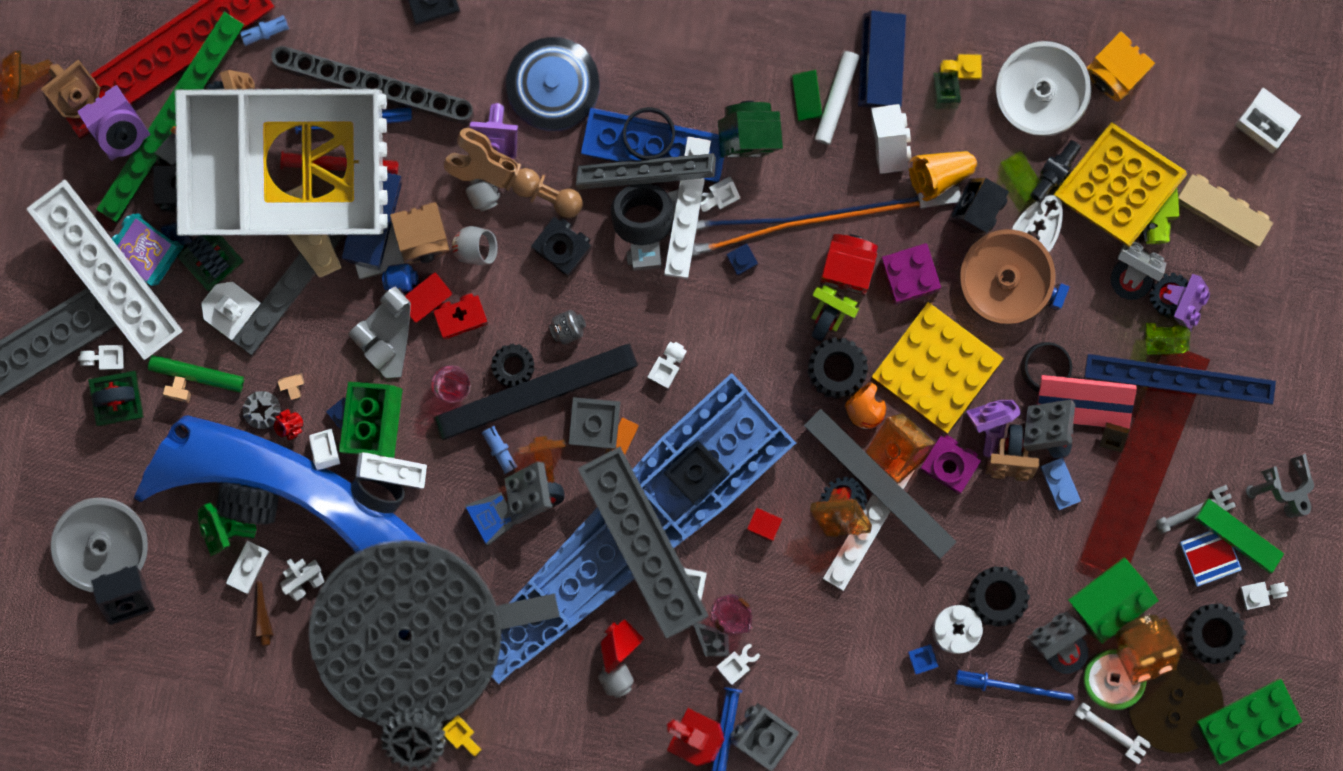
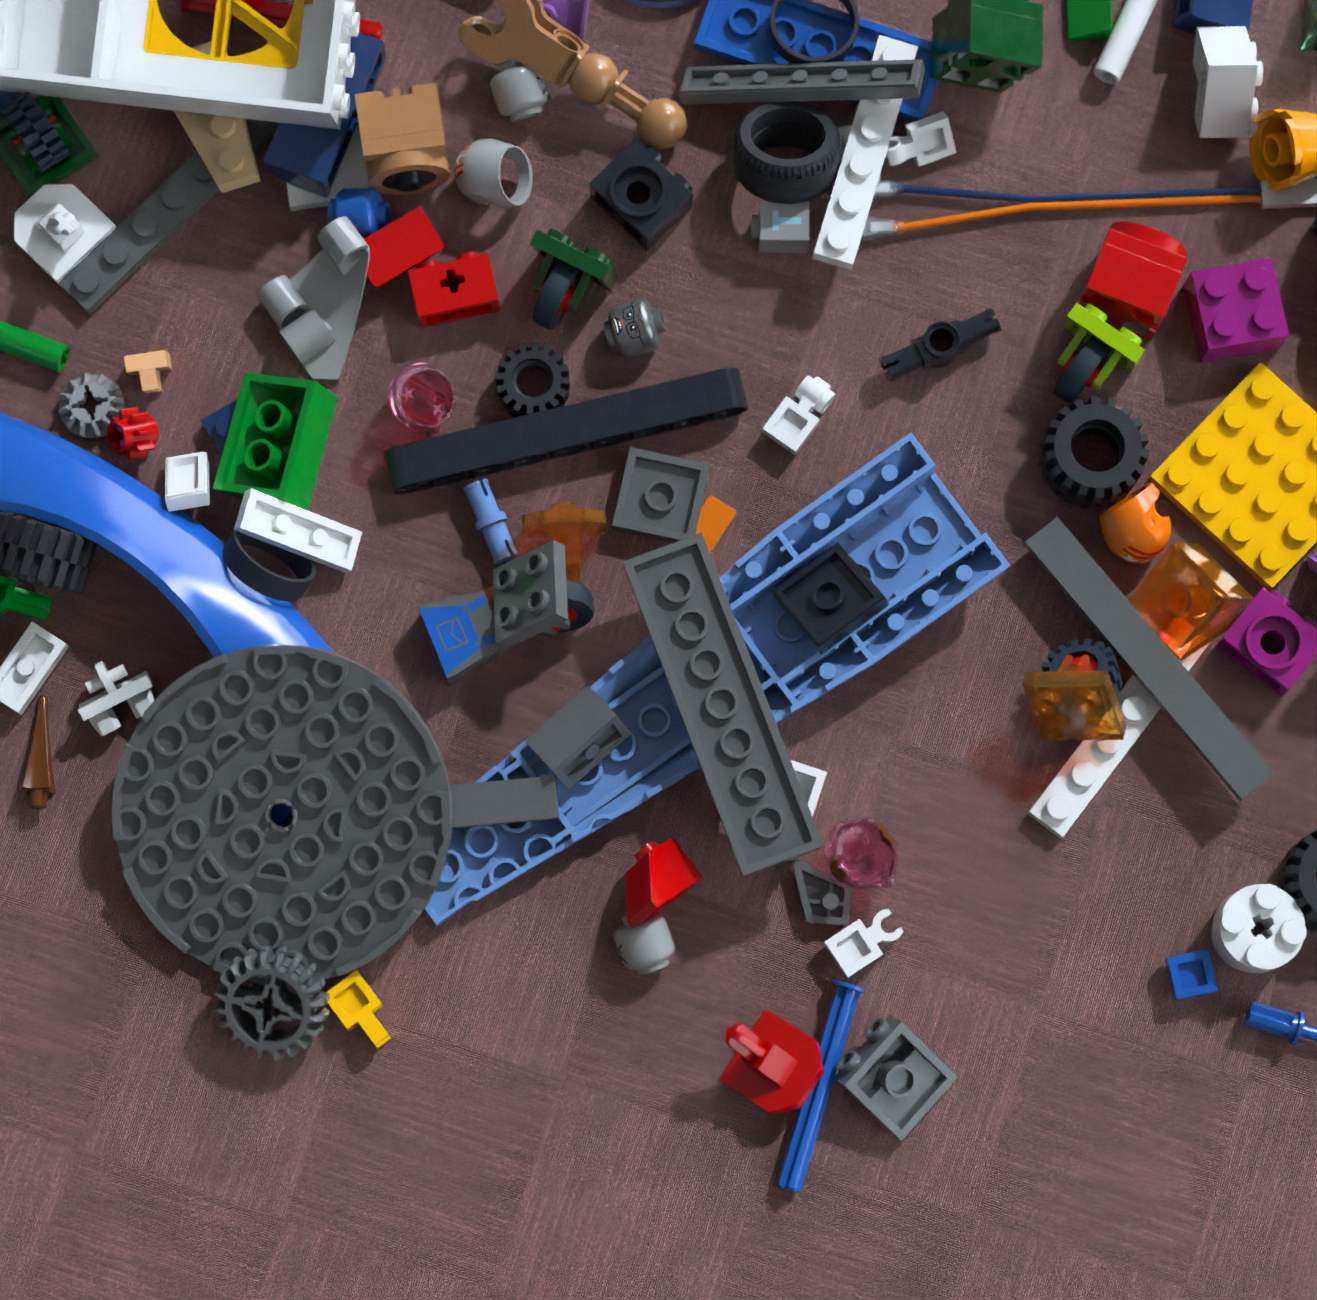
camera: 10 degrees right, 5 degrees down
dark blue plate [726,243,758,276] -> none
red panel [746,508,782,542] -> none
none -> dark grey panel [526,686,631,790]
none -> dark green plate [530,228,618,330]
none -> black pin [879,308,1001,382]

